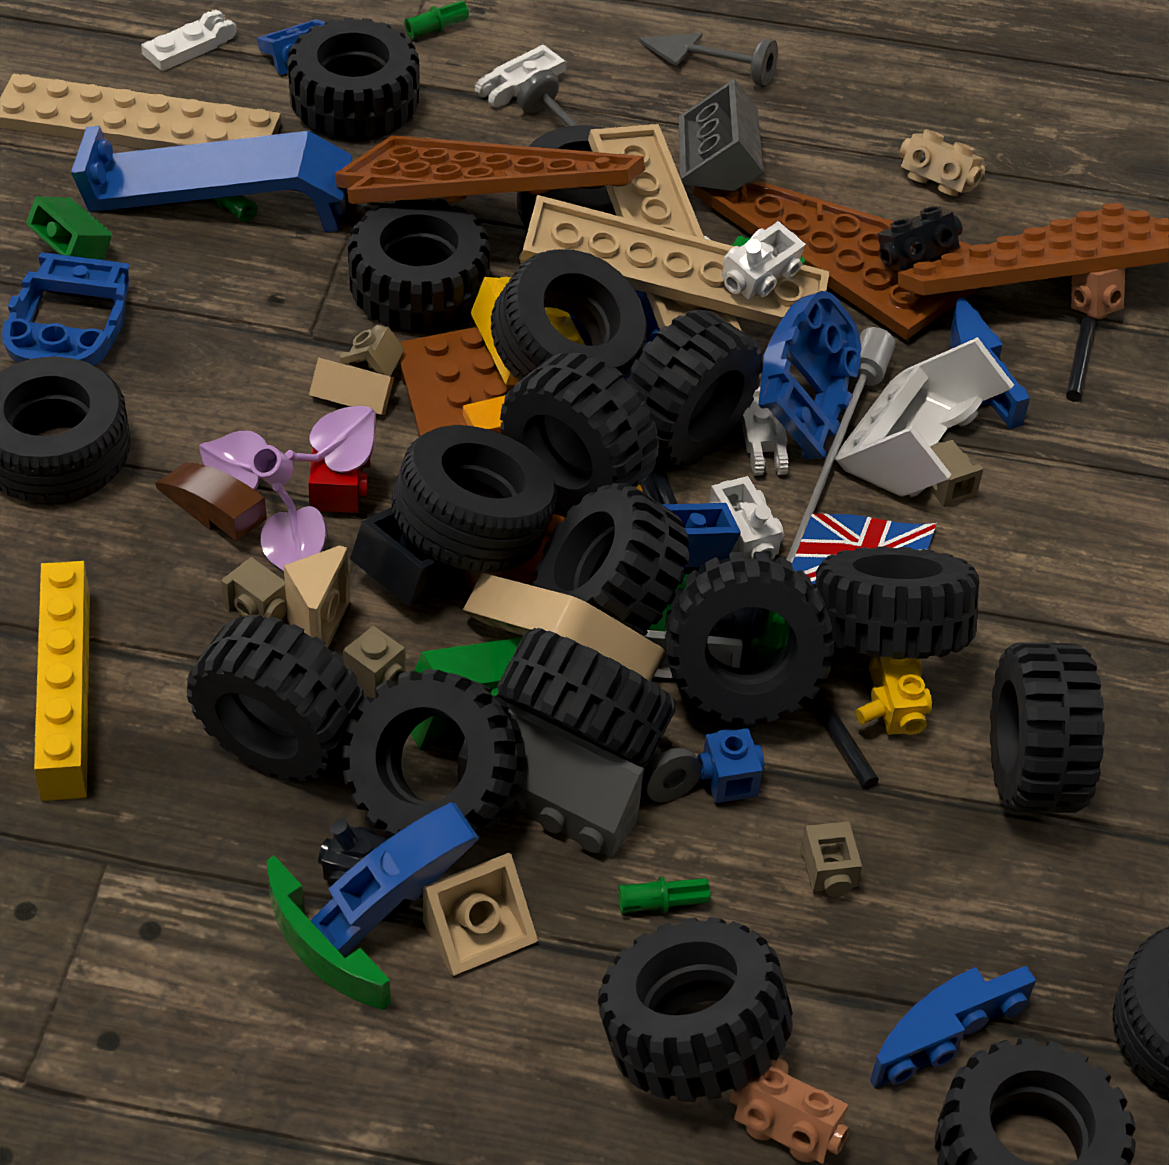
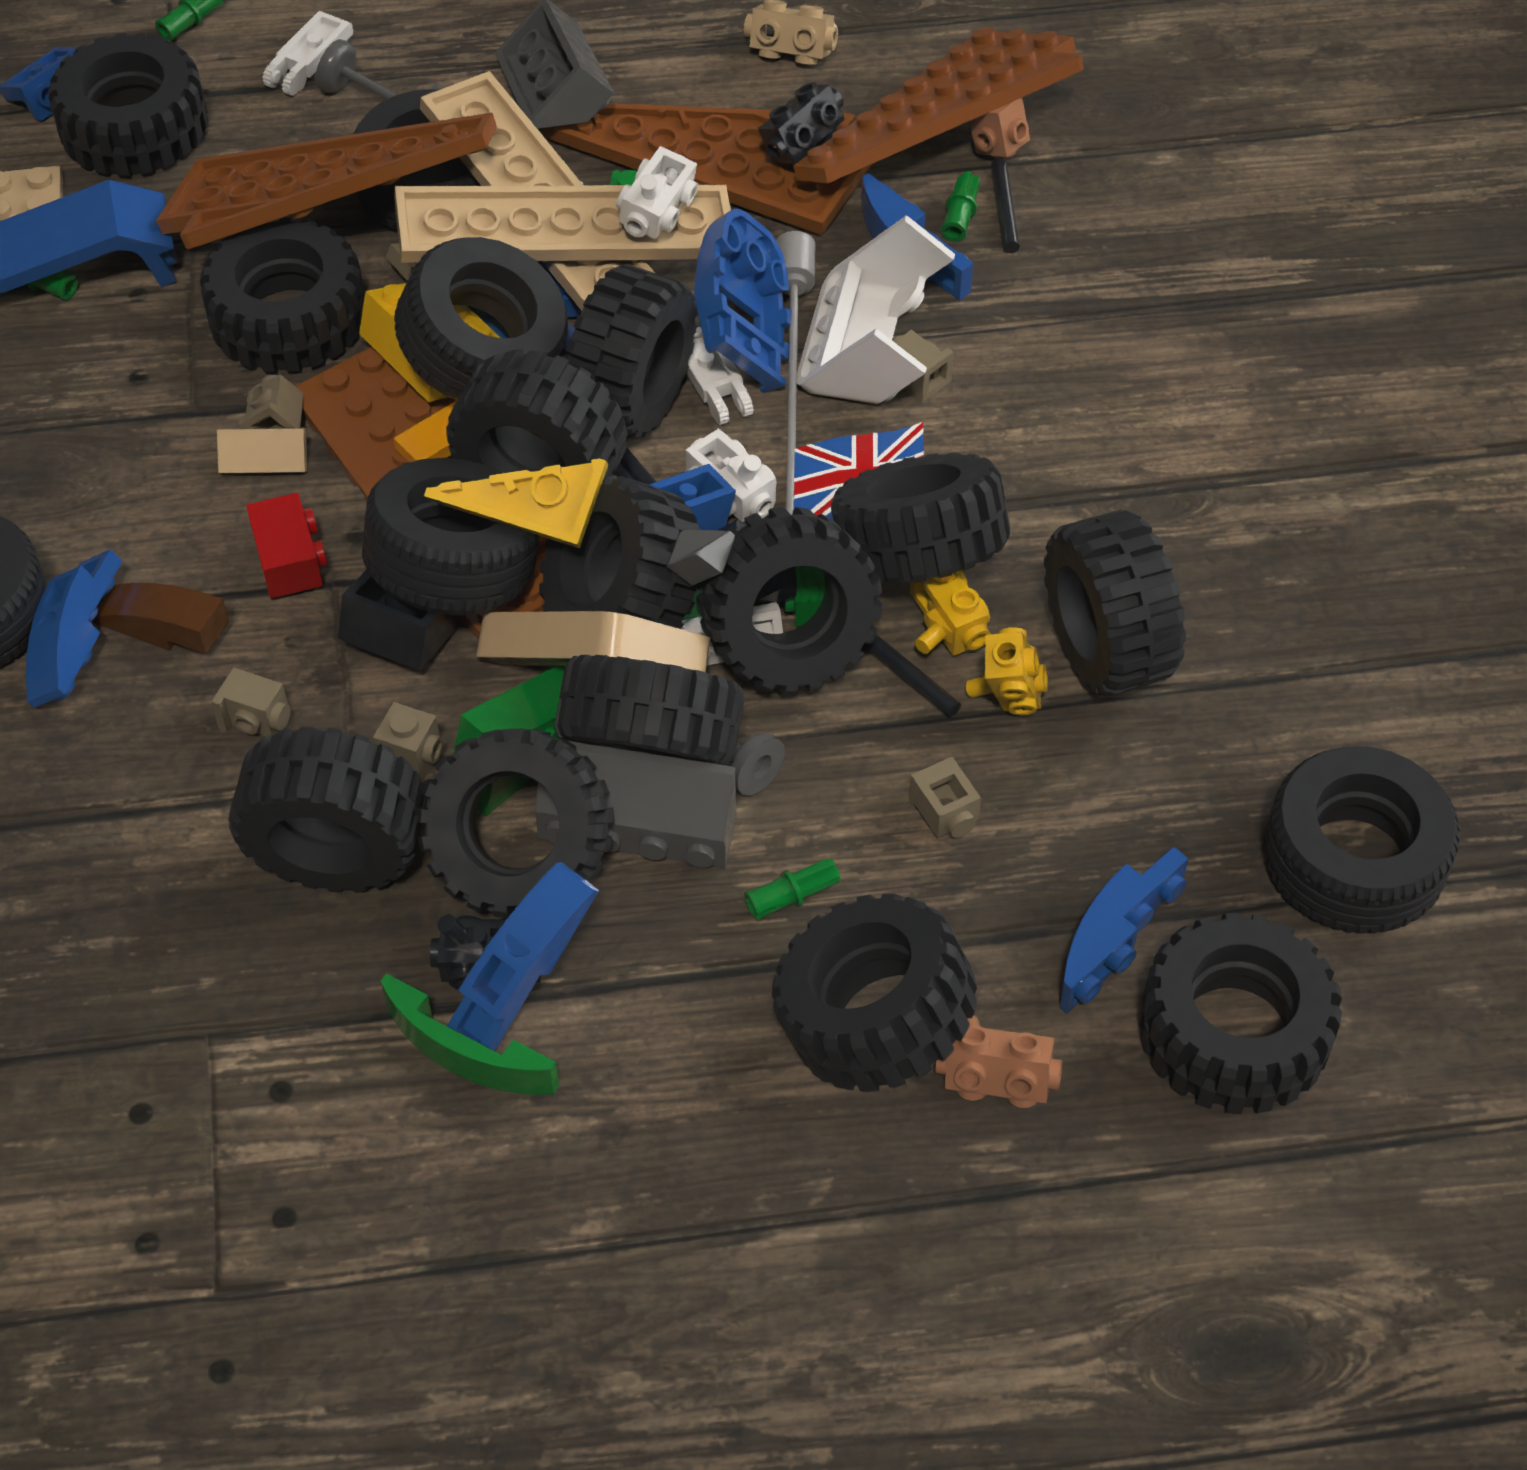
camera: 15 degrees left, 5 degrees up
yellow brick [34,561,90,801] -> none
lavender plant [199,406,376,571] -> none
tan slope [284,546,350,648] -> none
tan slope [423,853,538,976] -> none
blue brick [697,728,764,803] -> none
none -> blue slope [26,549,123,708]
none -> yellow wing [424,458,608,548]
none -> dark grey slope [667,529,735,586]
none -> green axle [941,171,980,242]
none -> yellow brick [966,627,1048,715]

